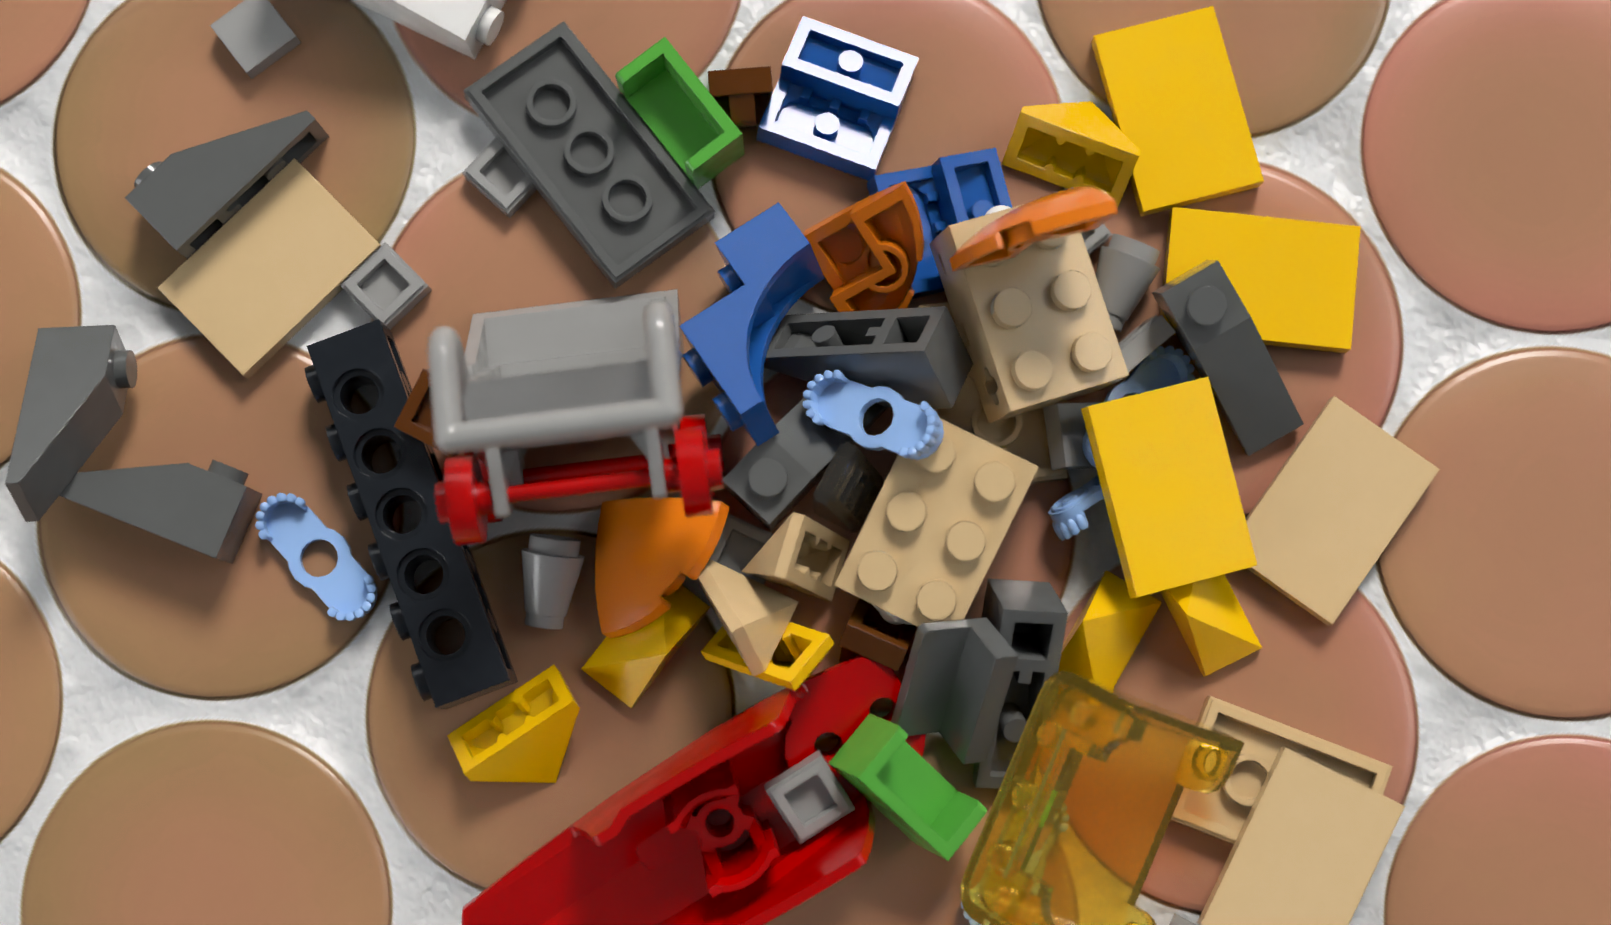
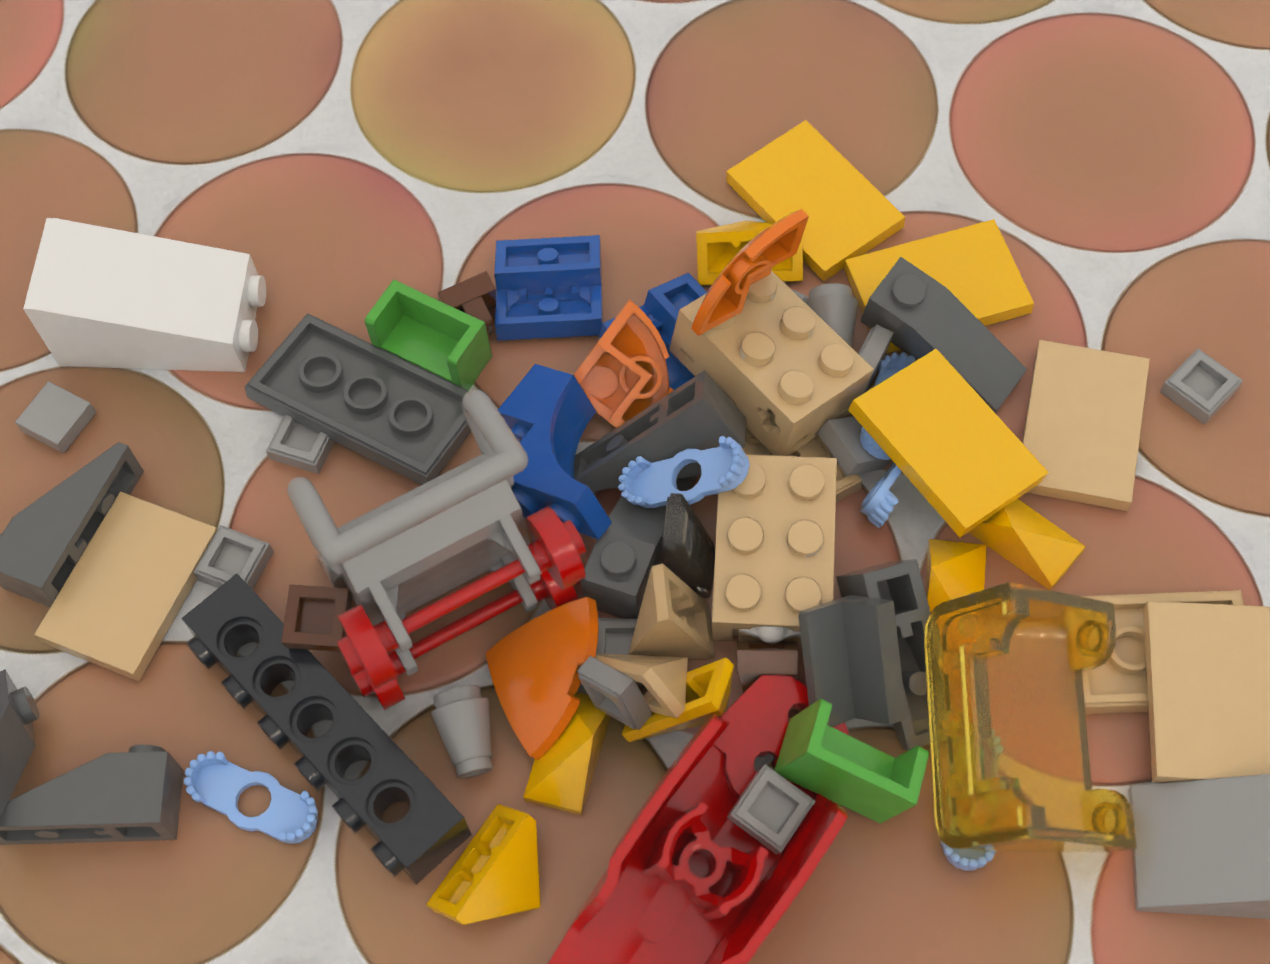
camera: 20 degrees left, 20 degrees down
none -> light grey tile [577,656,652,730]
none -> light grey tile [1160,348,1243,425]

